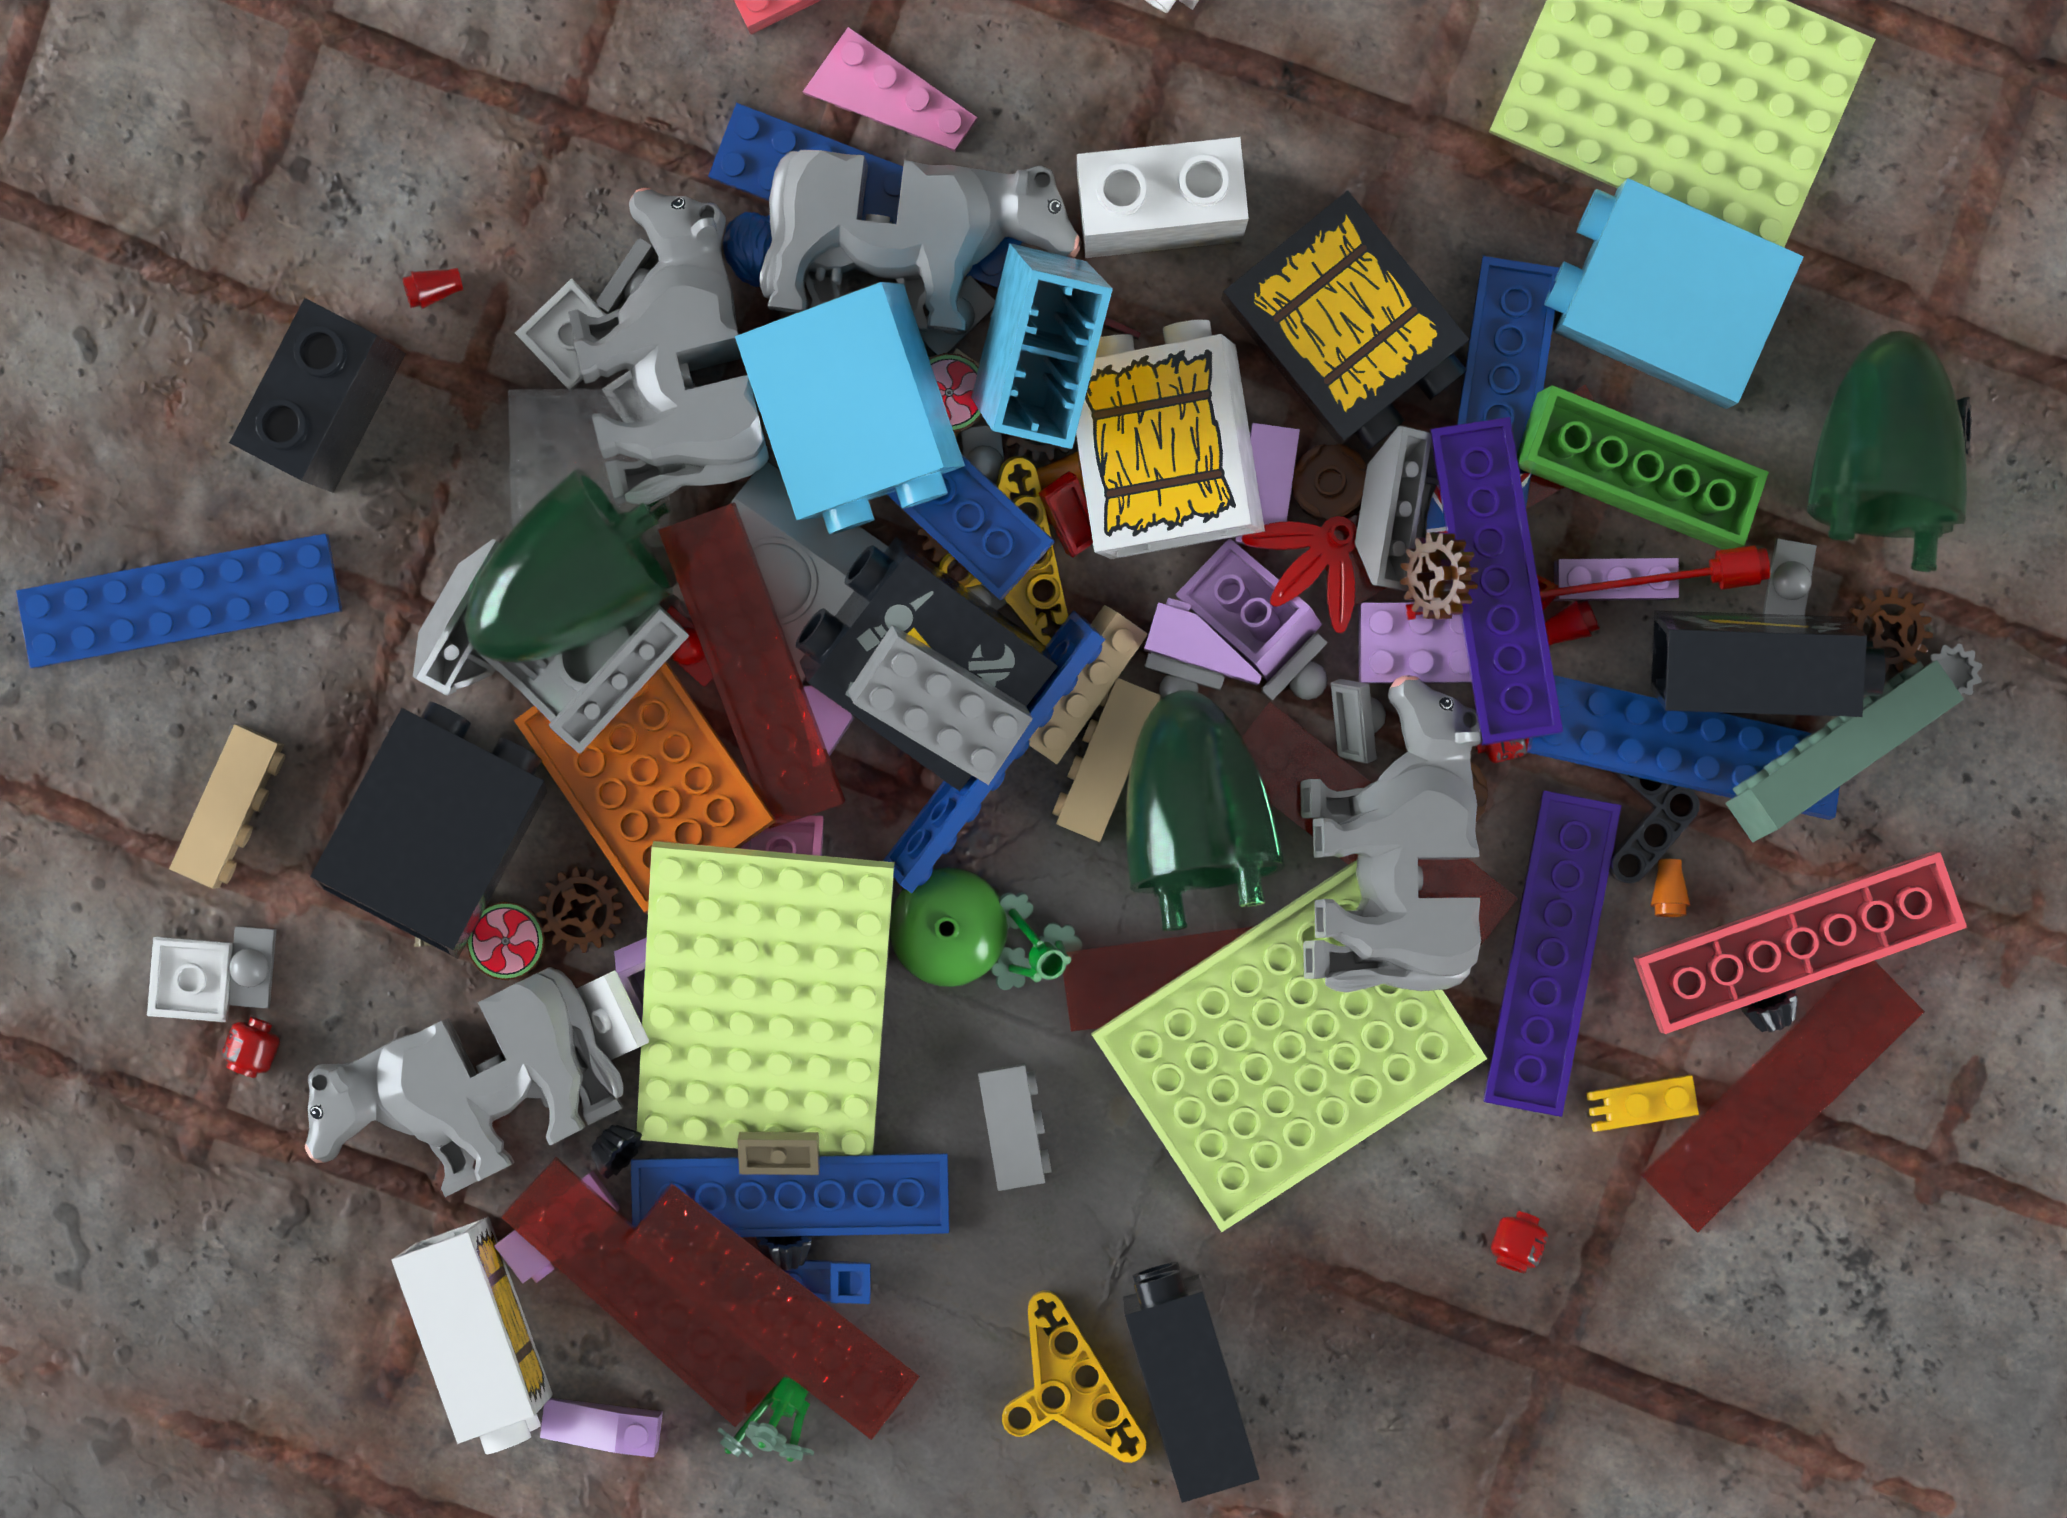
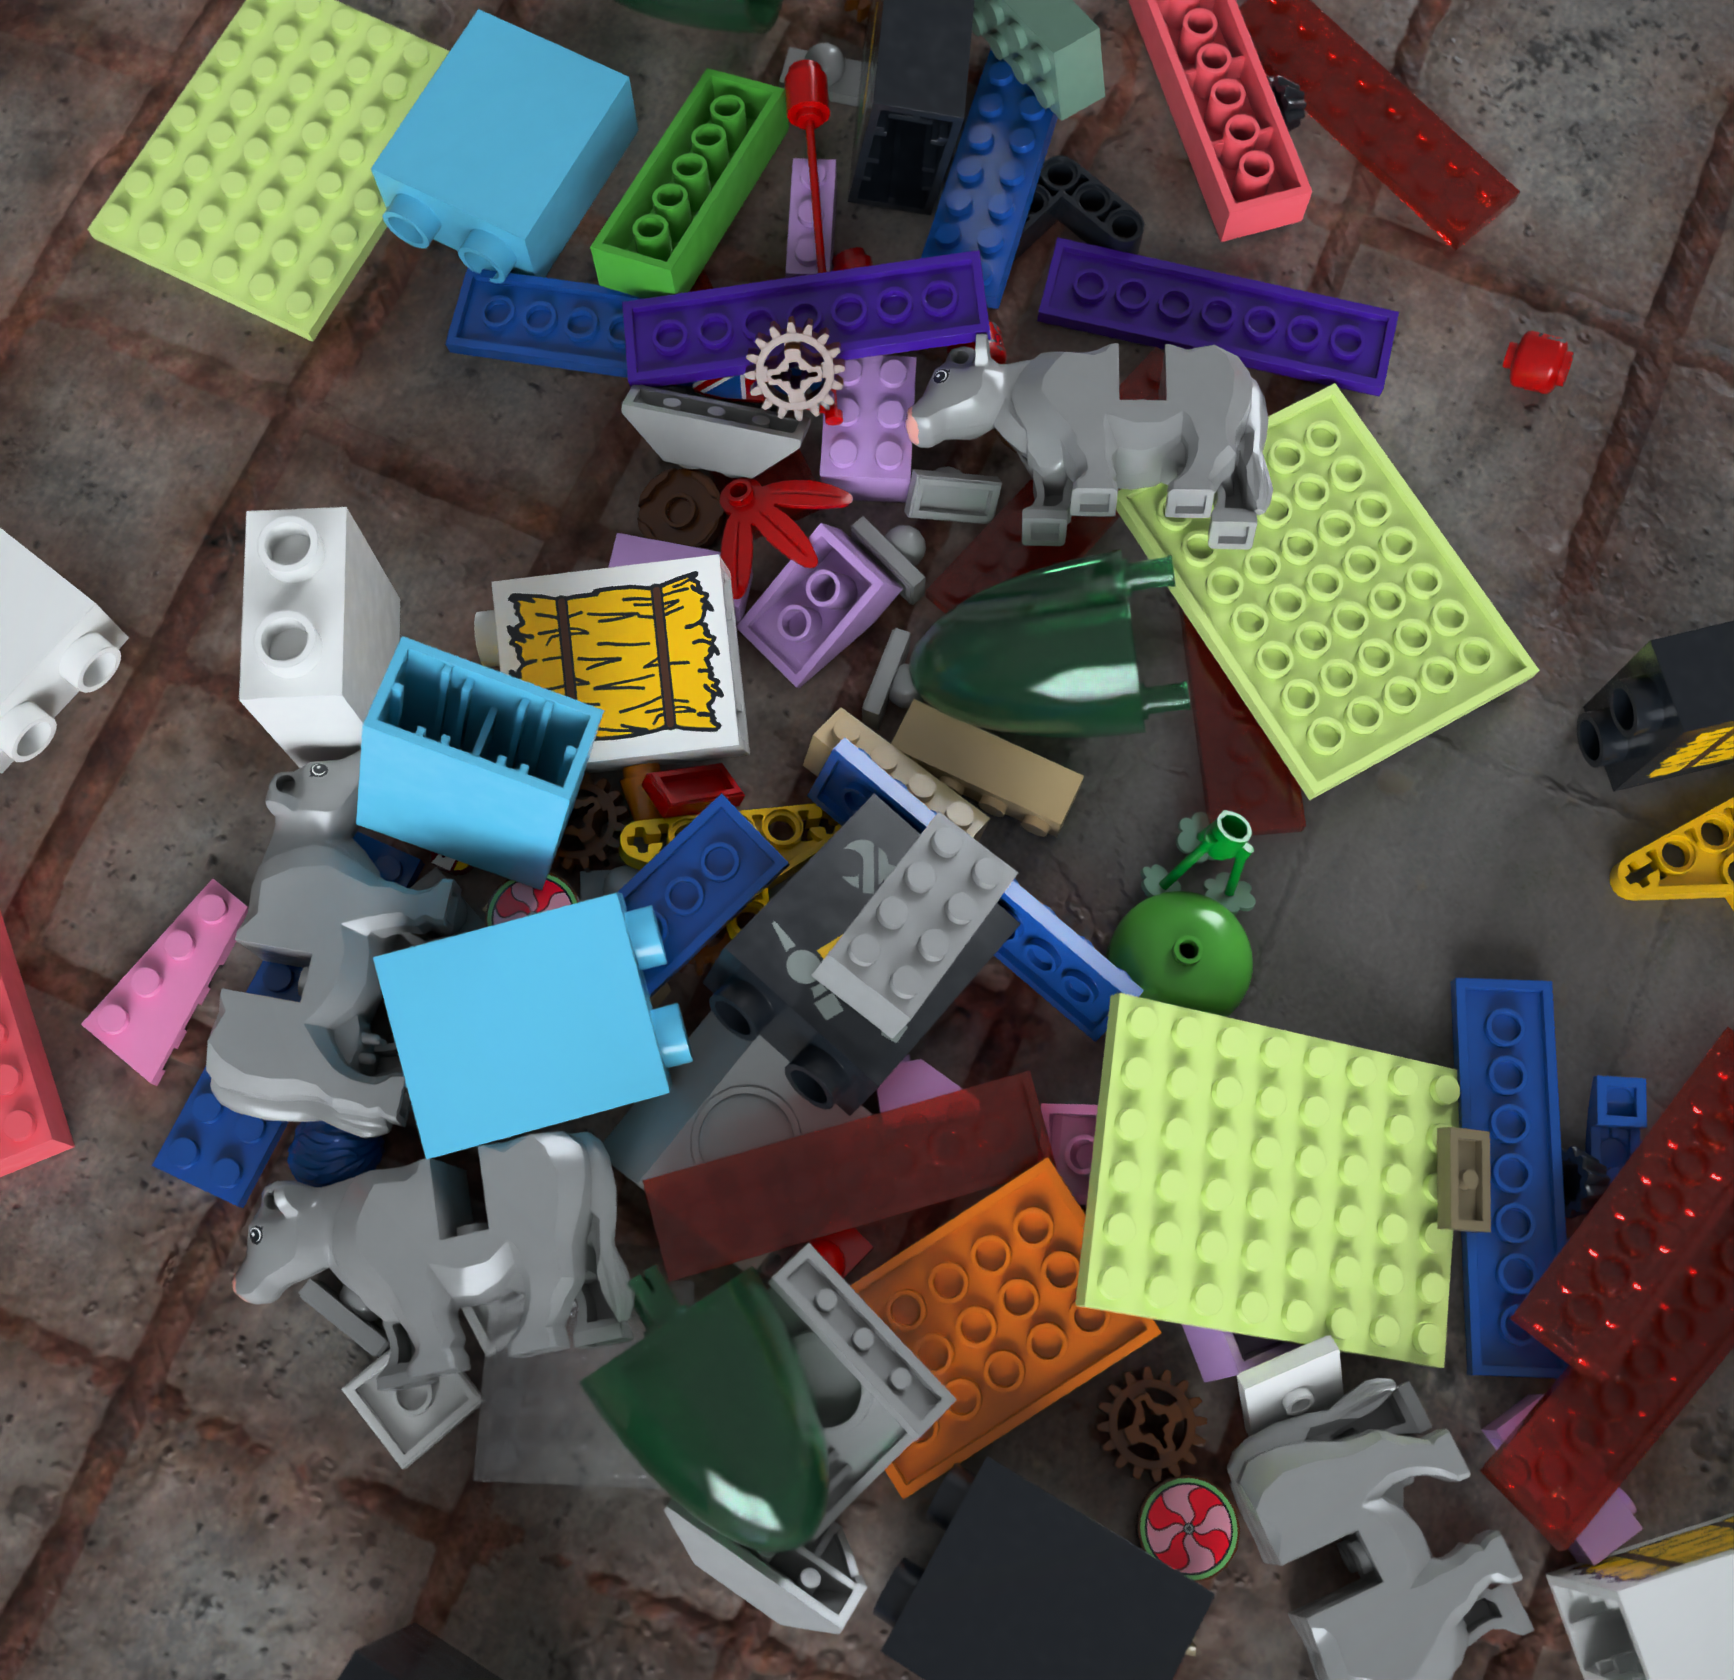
camera: 80 degrees left, 15 degrees down
red cone [402,268,463,310] -> none
black piece [590,1125,643,1179] -> none
light grey brick [978,1063,1052,1191] -> none
lavender slope [1143,598,1262,685] -> none
brick [1221,190,1469,450] -> none
yellow hinge [1586,1075,1699,1132] -> none
orange cone [1651,859,1690,917] -> none

